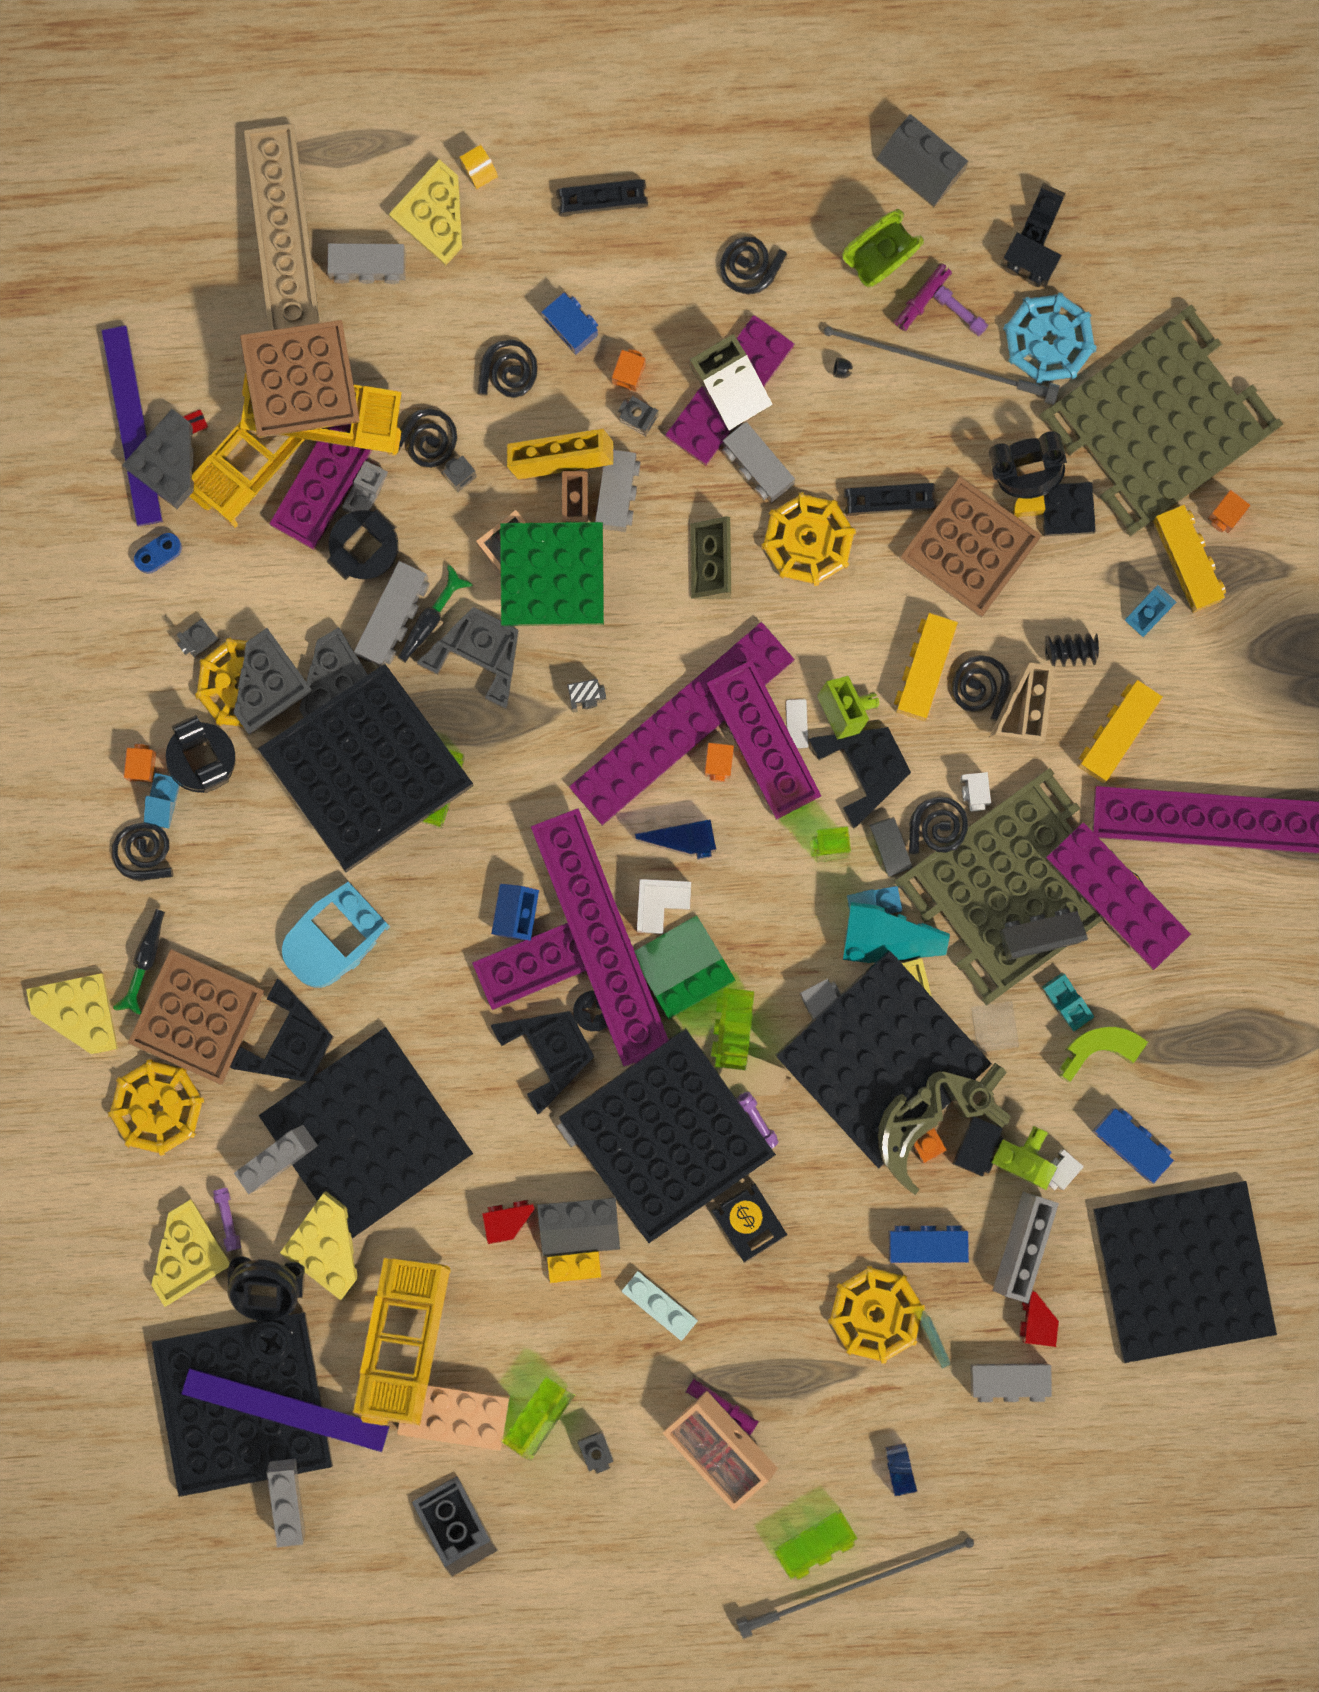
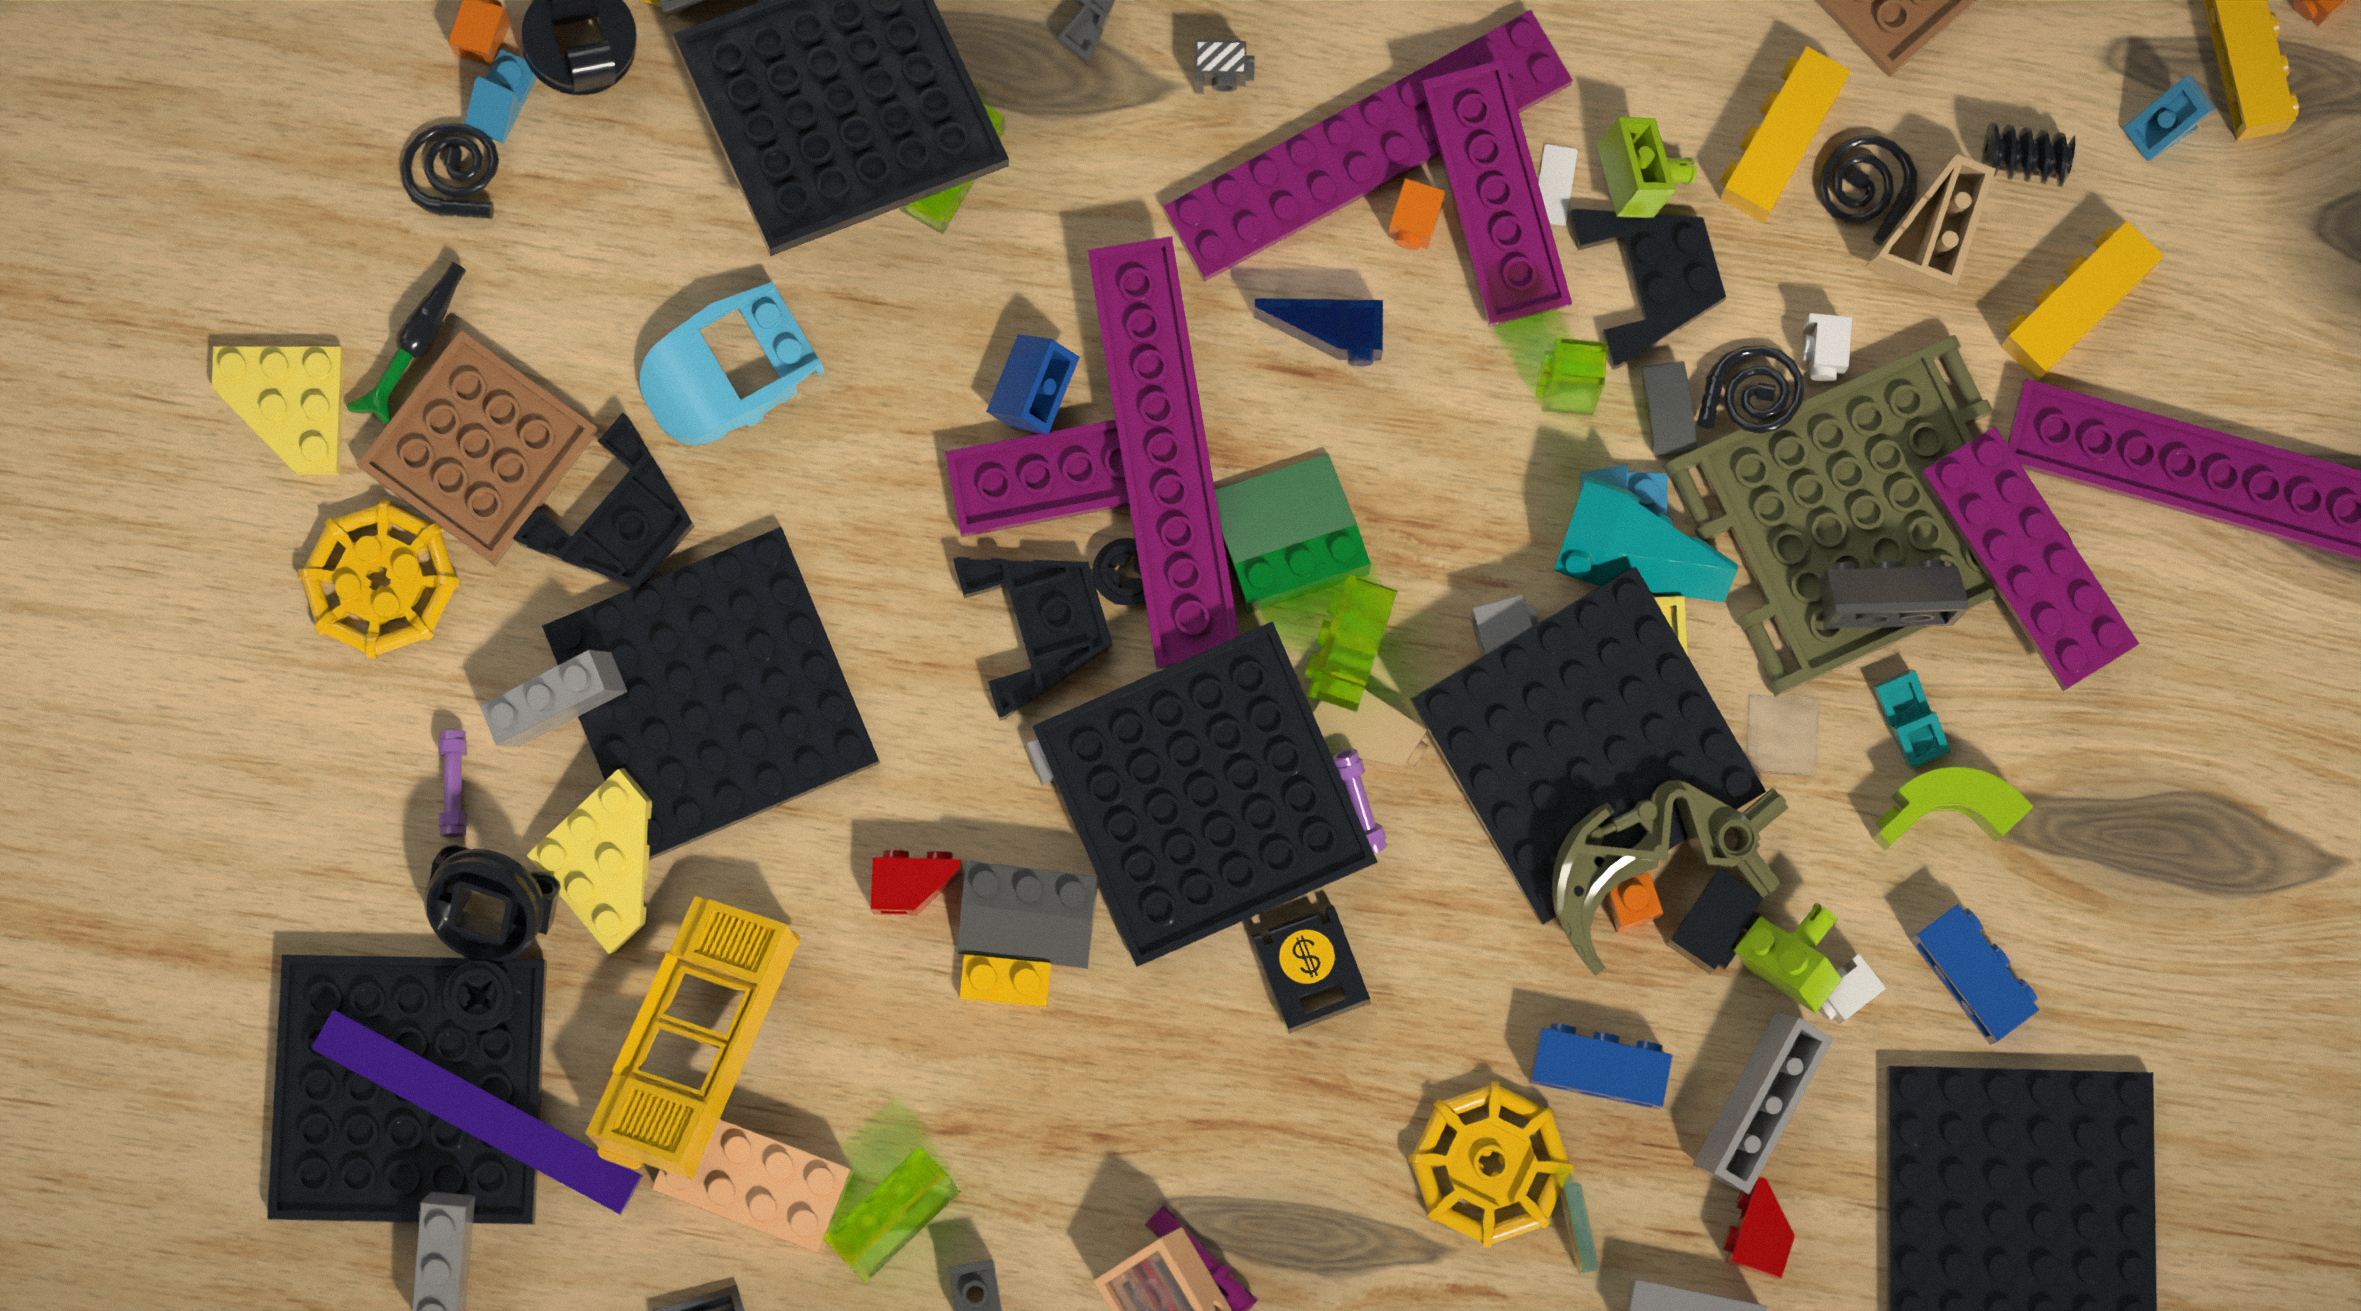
camera: 10 degrees right, 5 degrees down
light yellow plate [151,1199,230,1307] -> none
light aqua plate [621,1271,698,1341] -> none
white panel [637,879,691,934] -> none

